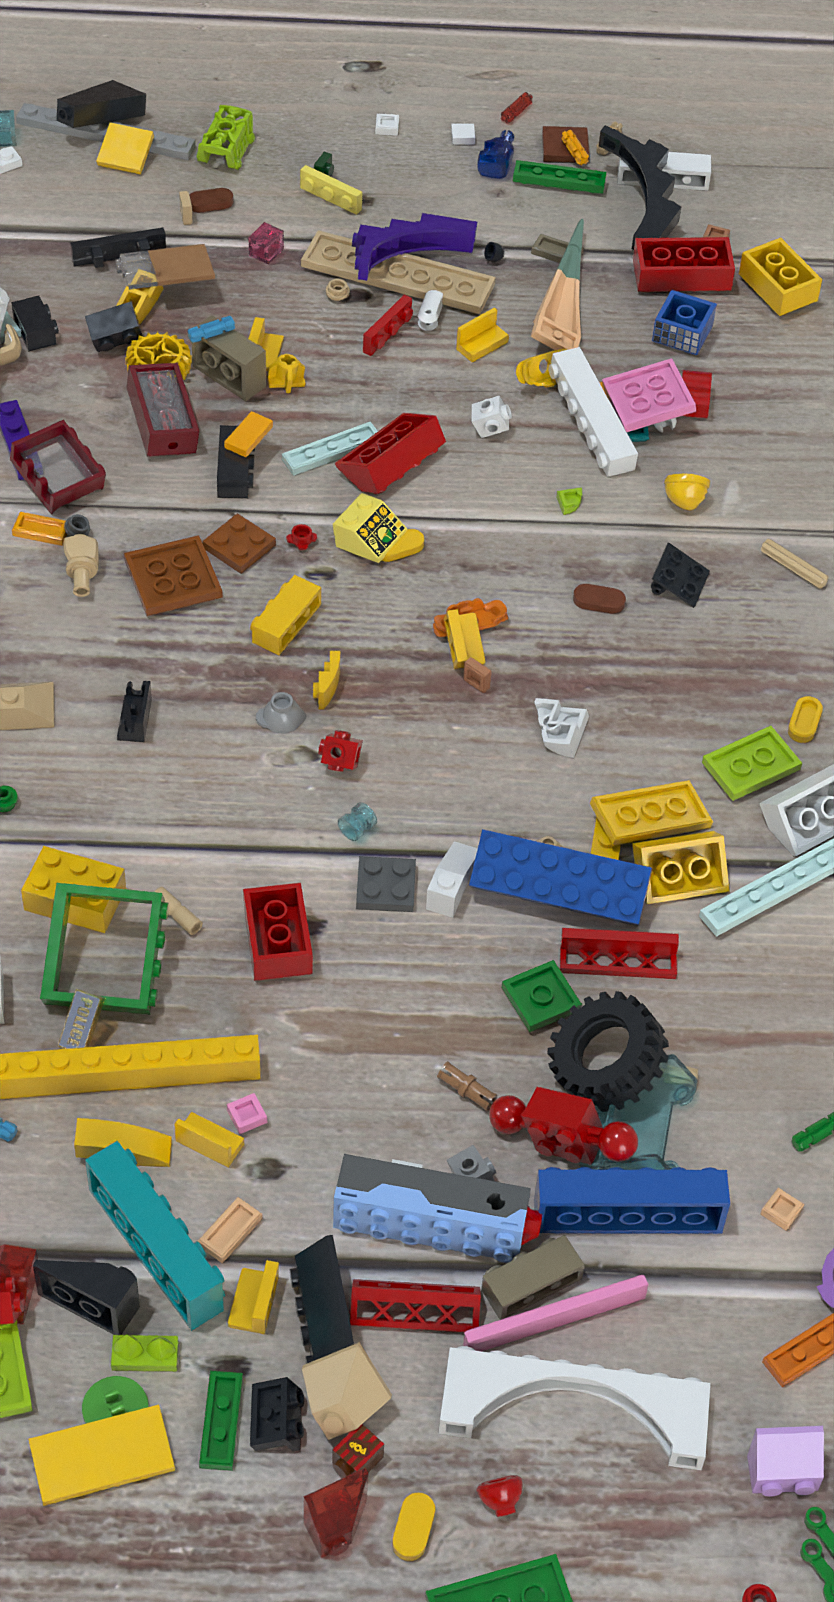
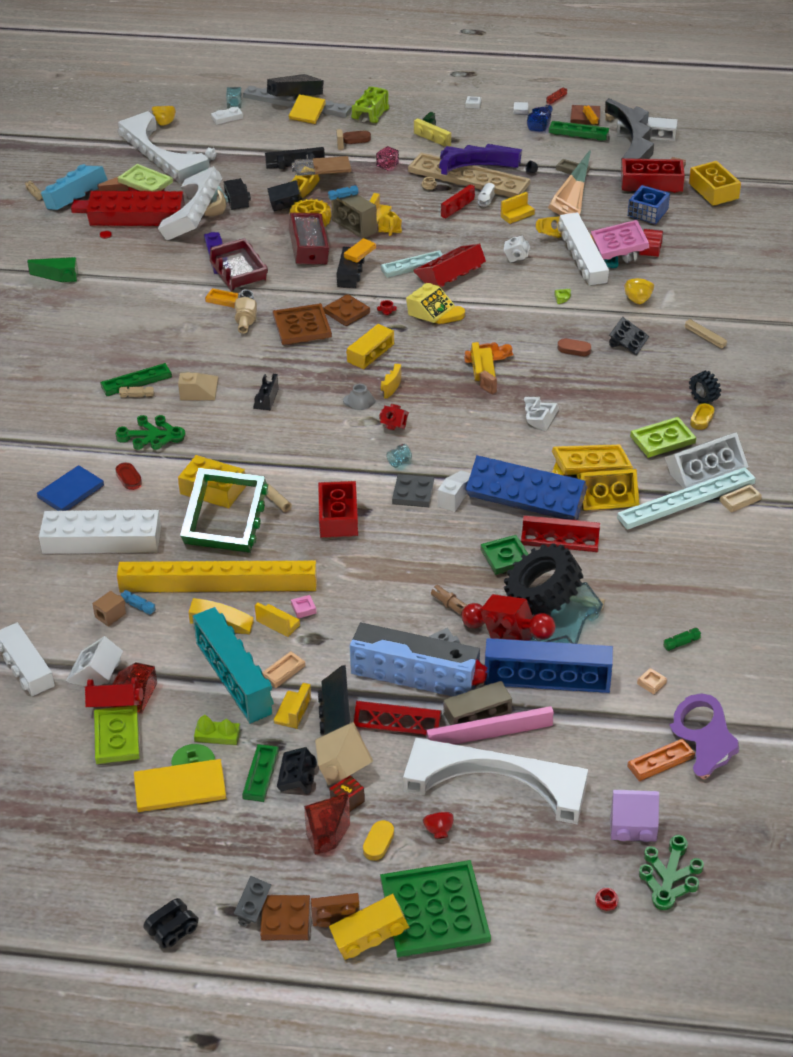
camera: 10 degrees right, 10 degrees down
black slope [33,1260,140,1335] -> none
slope [58,989,105,1049] -> none
none -> black wheel [689,370,721,404]

